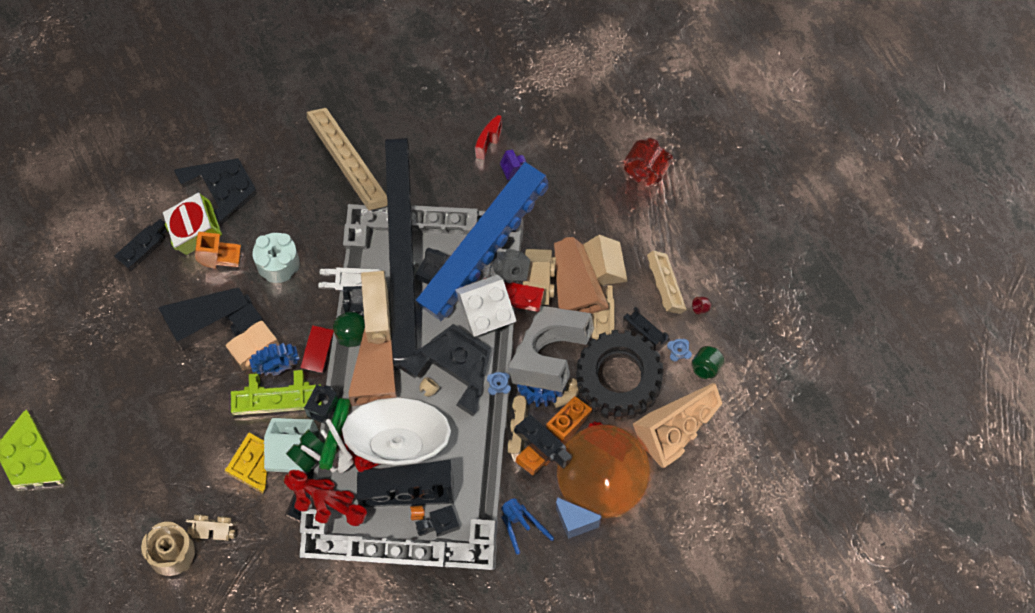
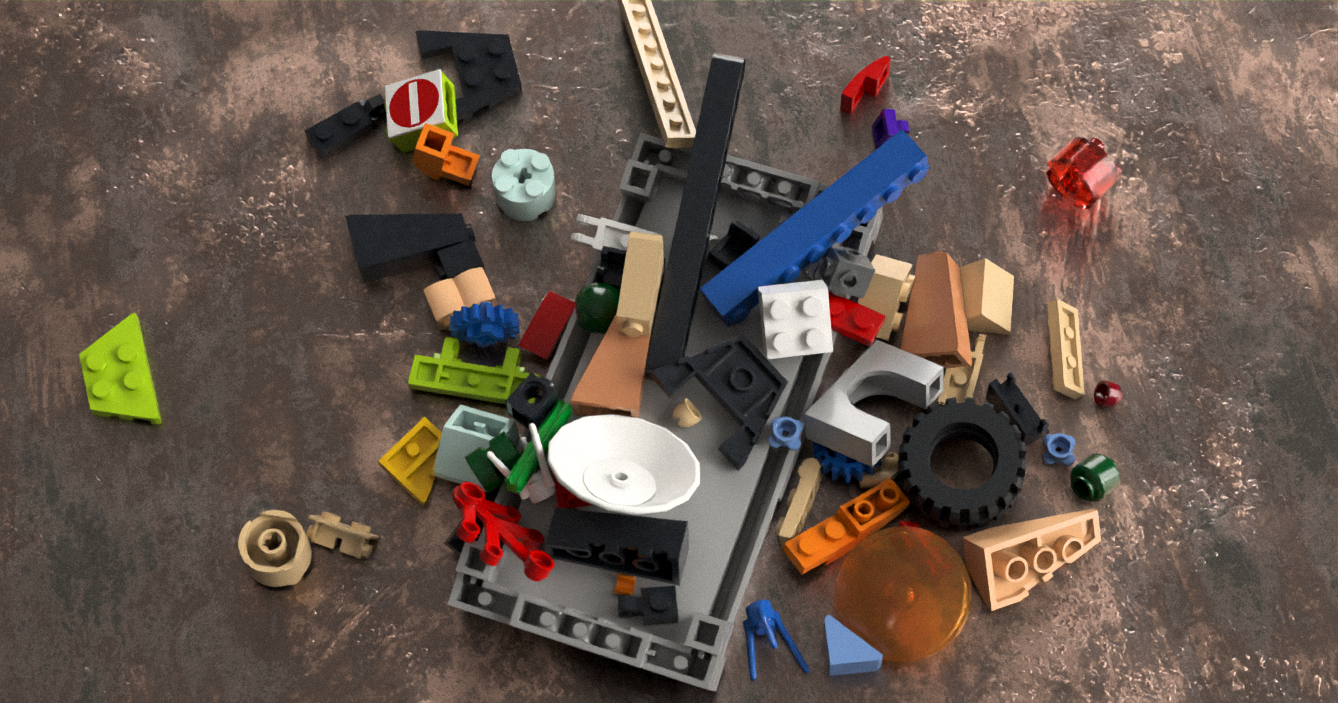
camera: 15 degrees right, 0 degrees up
black hinge [514,414,572,469] -> none

